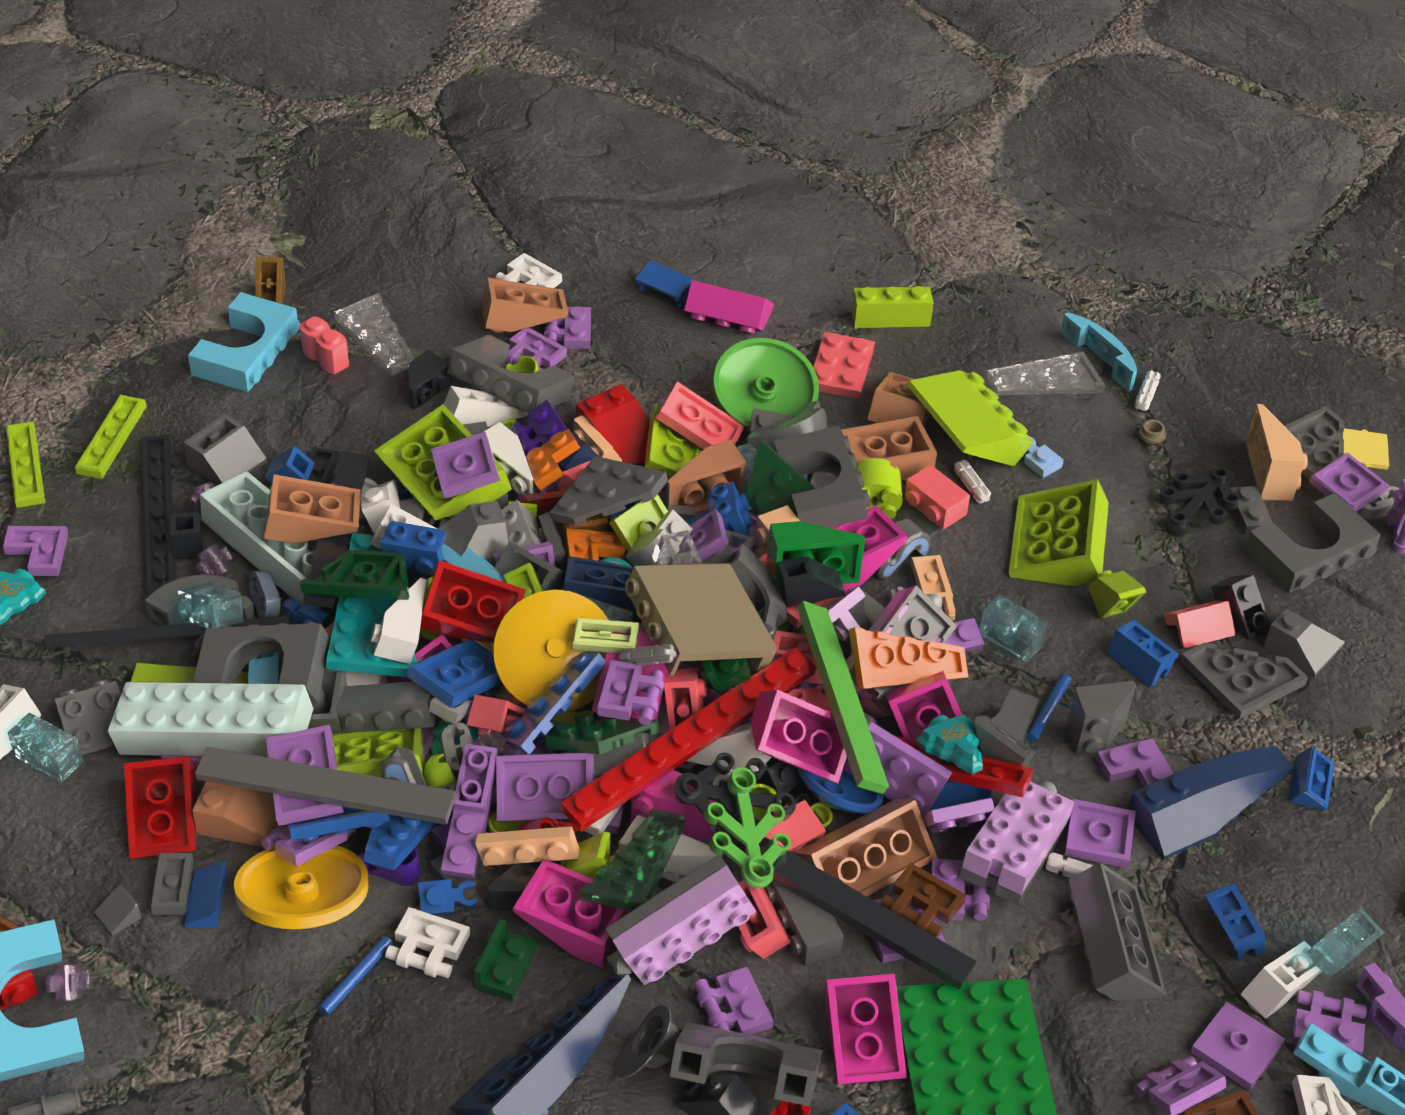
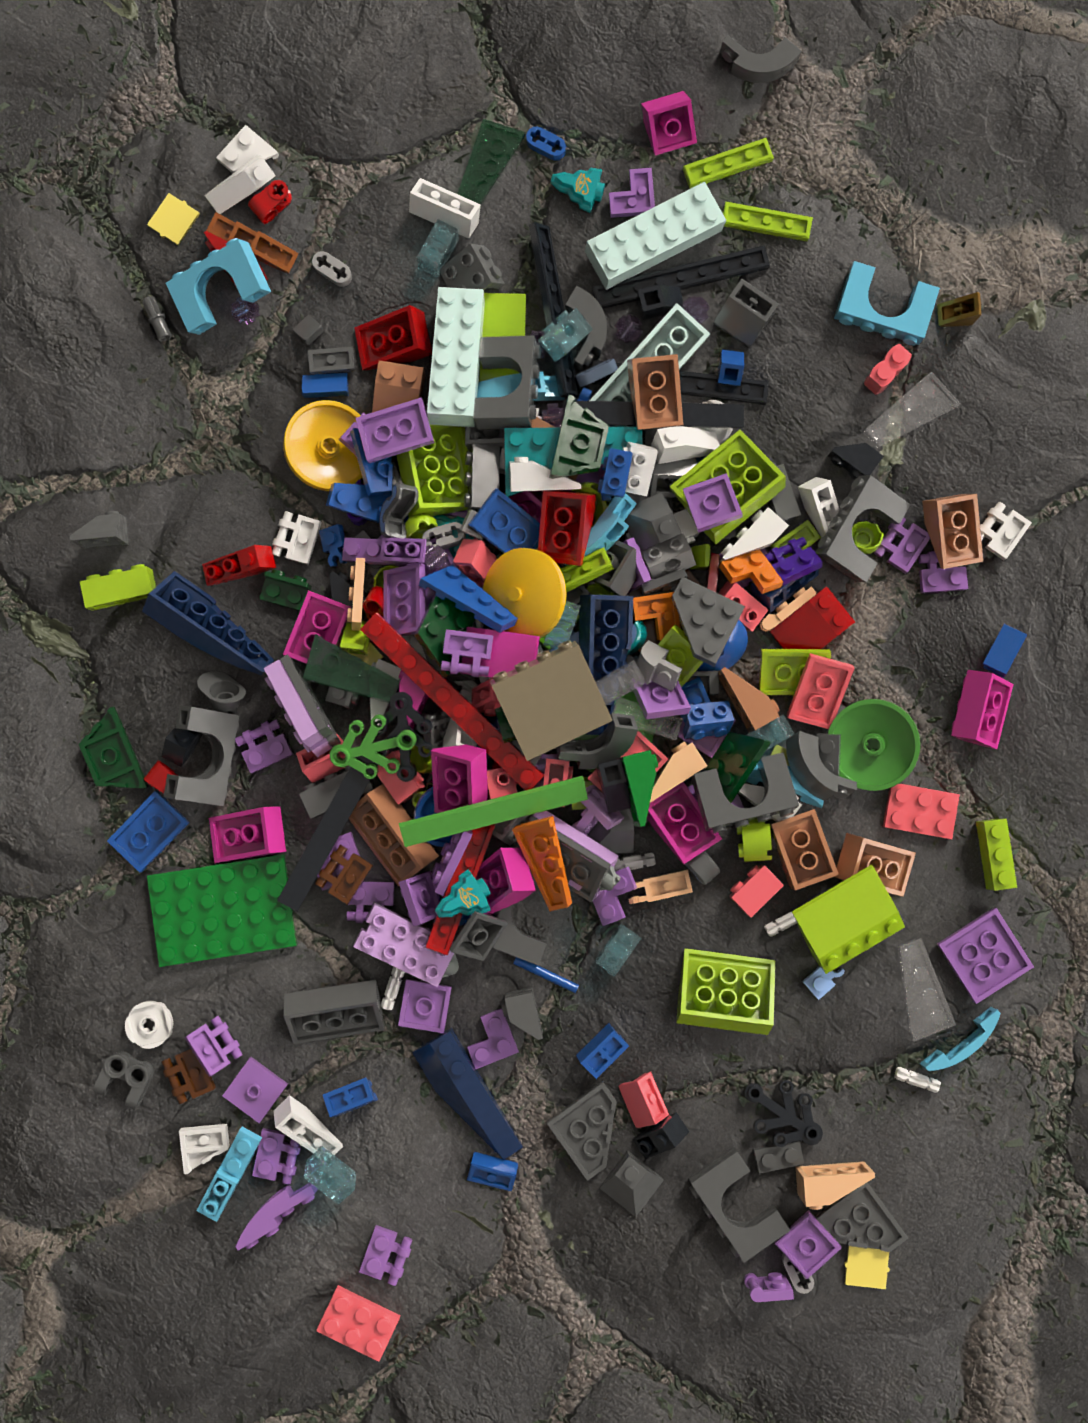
camera: 85 degrees right, 40 degrees up
dark grey tile [195,747,456,825] -> none
blue bar [318,936,393,1016] -> none
yellowish green tile [572,618,639,654] -> none
light grey axle [619,644,676,666] -> none
lime slope [1088,570,1146,619] -> none
dark tan plate [1139,420,1166,444] -> none
none -> red slope [202,545,276,586]
none -> light grey beam [312,251,352,287]
none -> light aqua brick [585,182,726,290]
none -> medium lavender plate [937,908,1034,1004]

